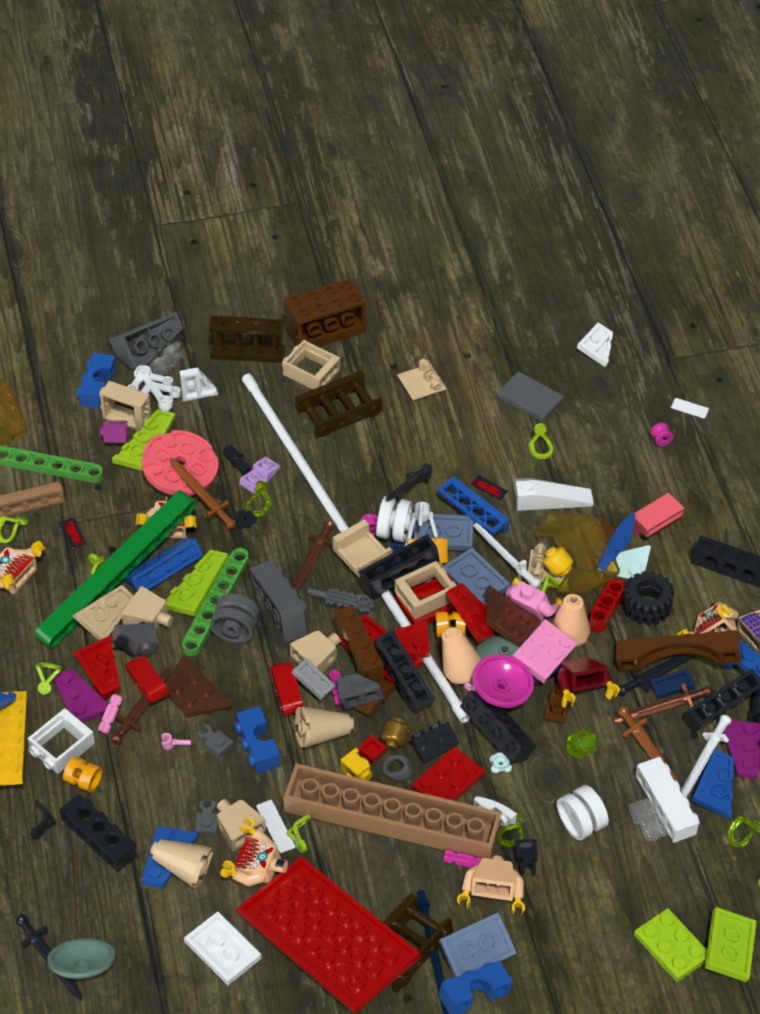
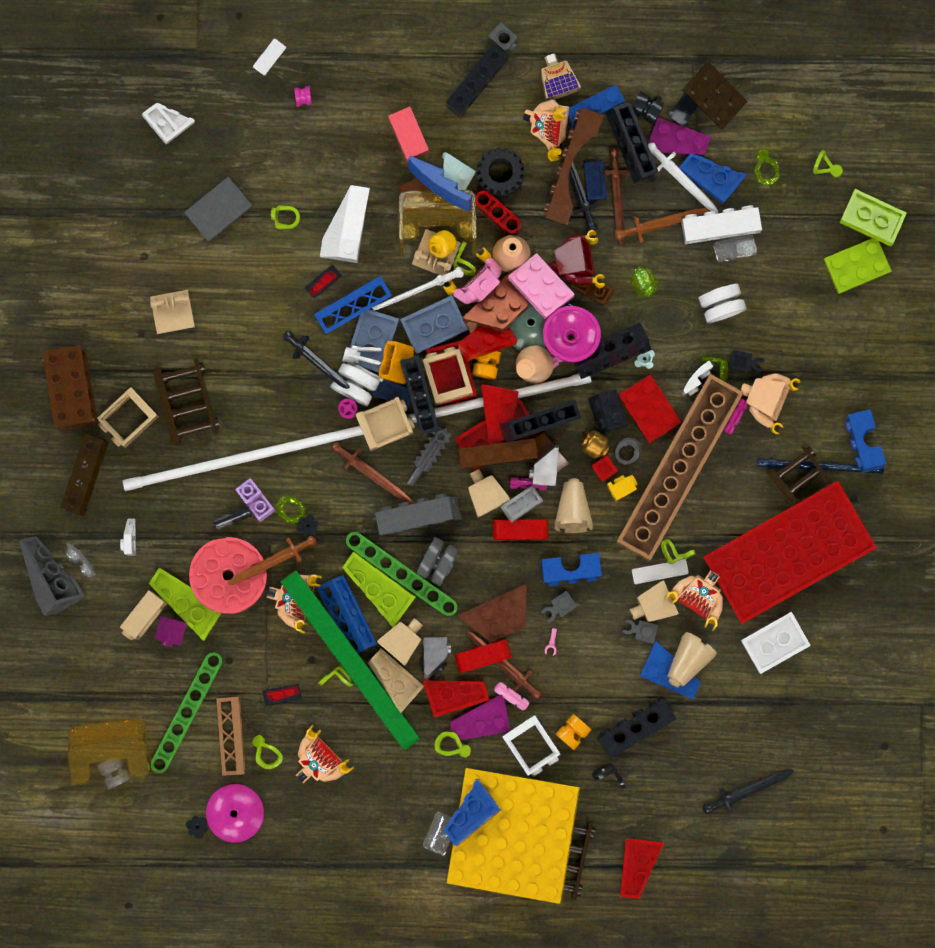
camera: 80 degrees left, 35 degrees up
sand green dish [48,938,115,980] -> none
blue arch [77,353,116,409] -> none
white plant [128,365,181,412] -> none
sand blue plate [438,912,517,978] -> none

